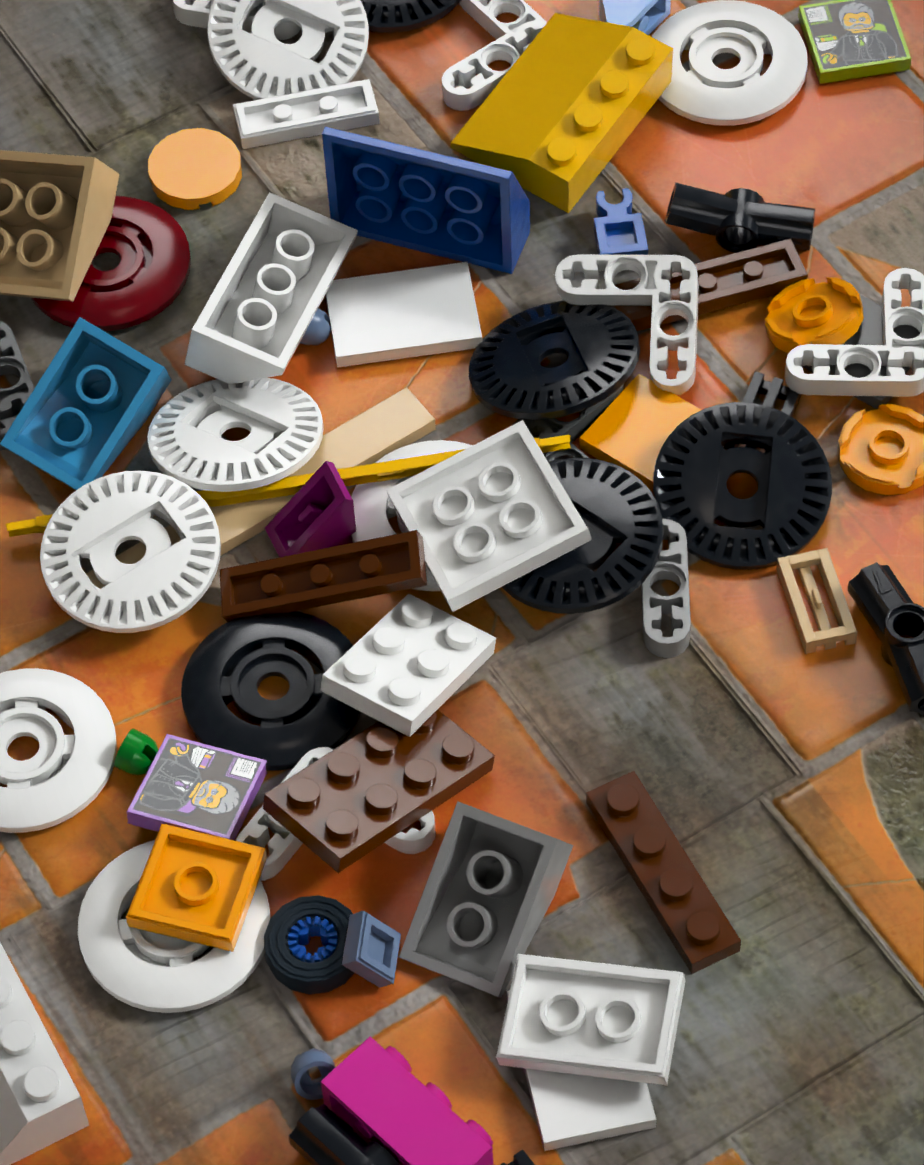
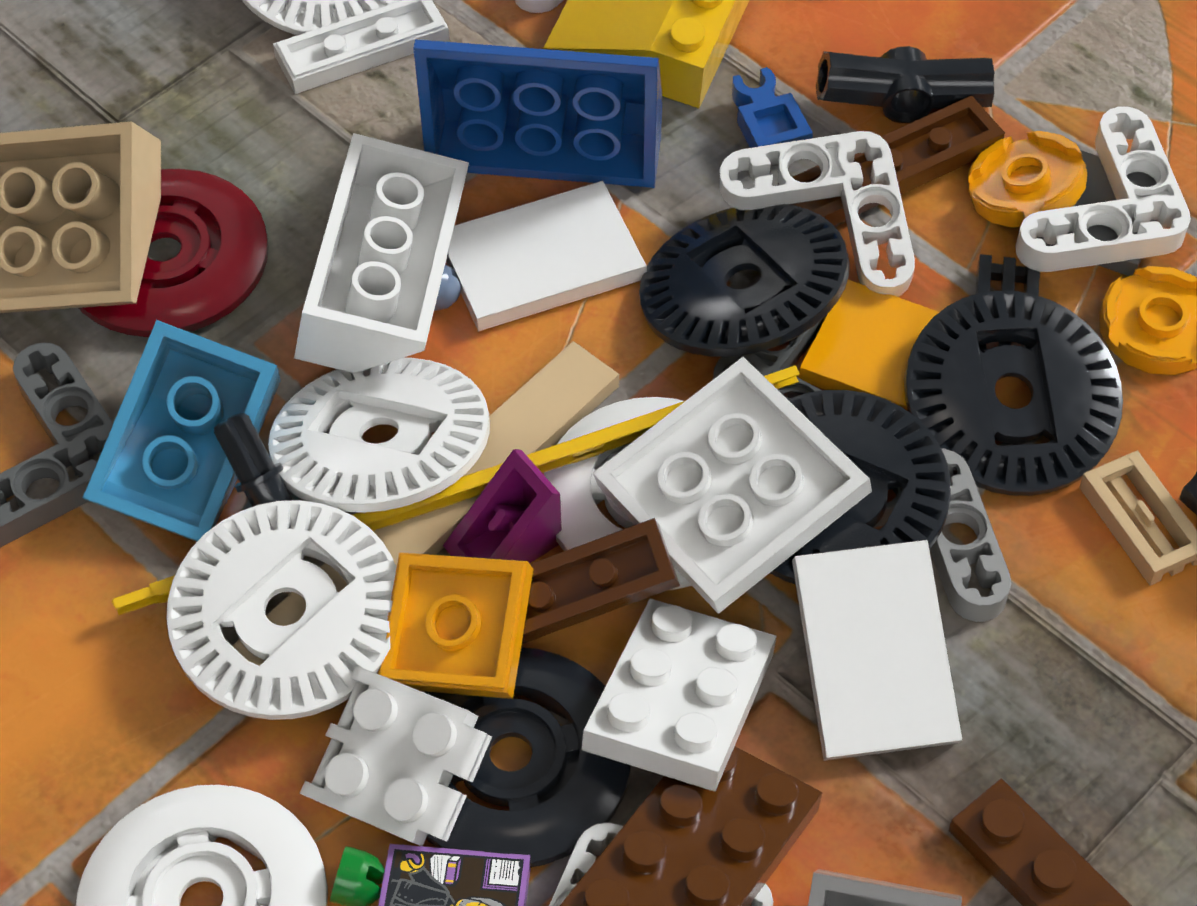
camera: 15 degrees left, 0 degrees up
light orange tile [148,128,242,210] -> none
none -> black axle [214,413,293,507]
none -> white plate [299,666,492,846]
none -> light orange tile [378,552,533,699]
none -> white tile [792,540,962,761]

